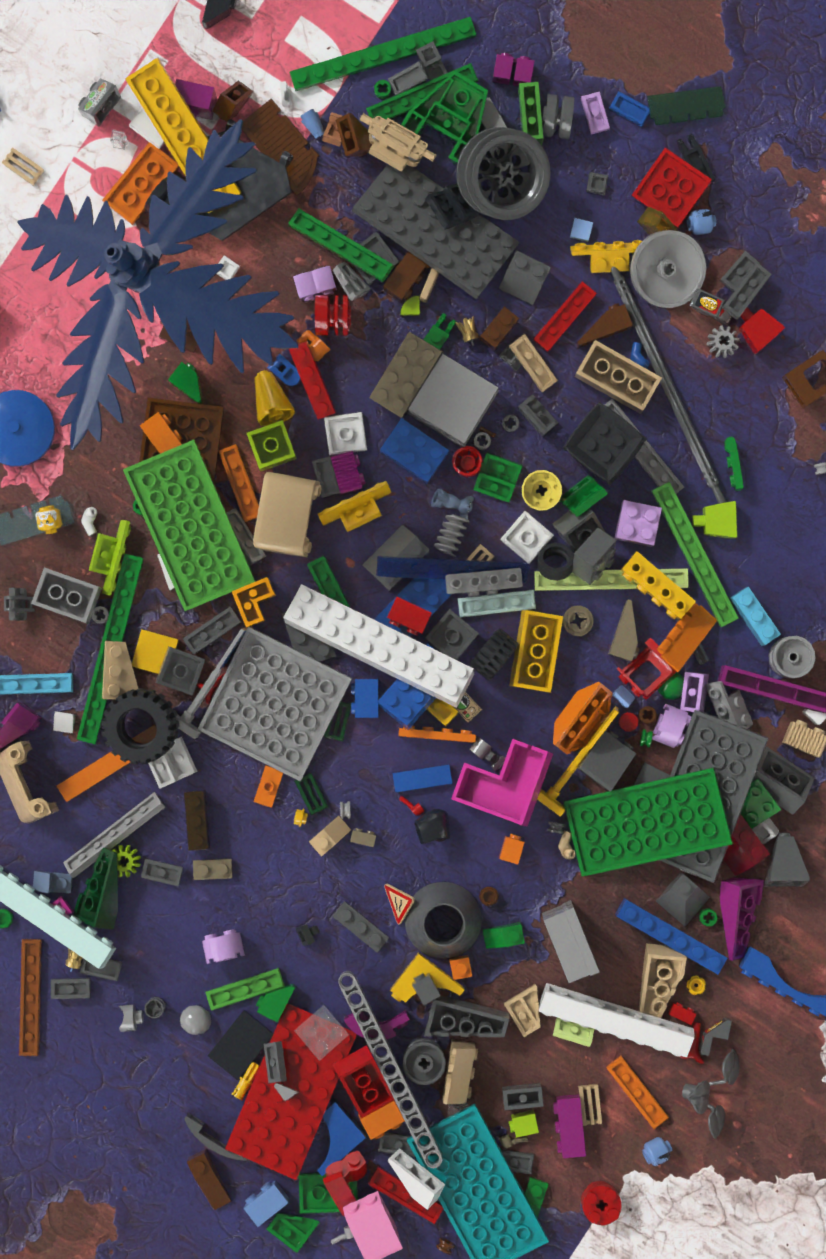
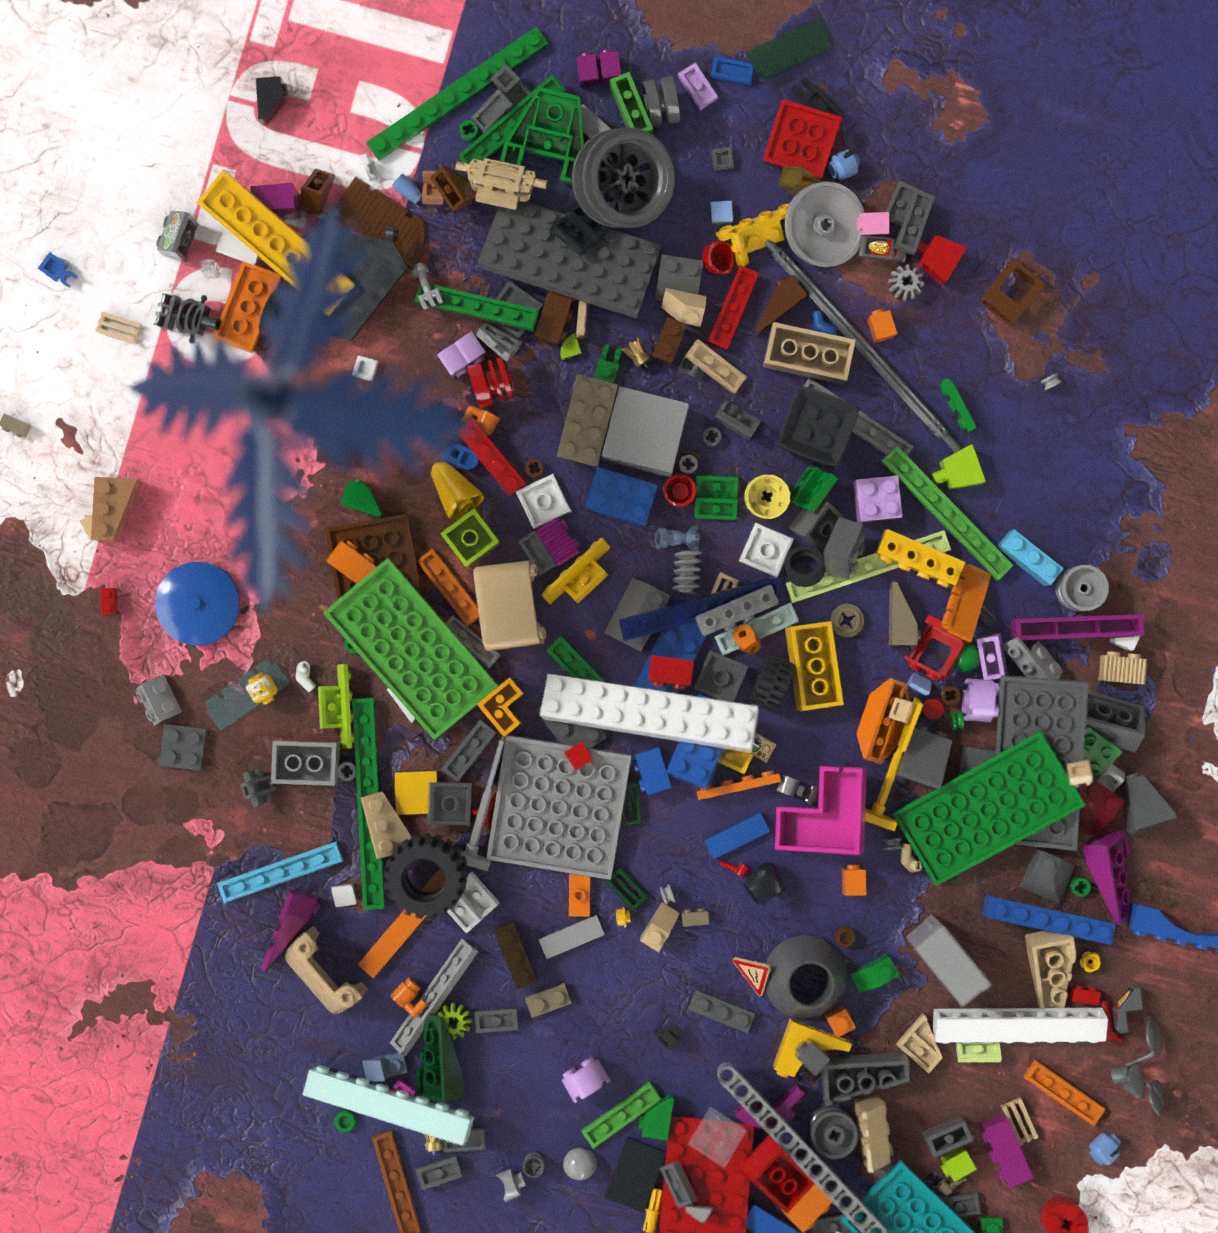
camera: 15 degrees left, 0 degrees up
none -> black torso [153,293,221,344]
none -> orange piece [390,977,428,1017]
none -> light grey hinge [412,263,443,311]
none -> reddish brown bush [525,459,543,479]
none -> light grey tile [538,914,605,959]
none -> red tile [564,741,593,770]
none -> tan slope [661,288,707,327]
none -> red helmet [702,241,734,274]
none -> yellow axle [729,226,749,267]
none -> orange piece [733,624,761,655]
none -> bright pink brick [857,212,889,235]
none -> orange brick [867,309,897,343]
none -> tan tile [889,697,916,724]
none -> tan tile [1067,760,1093,787]

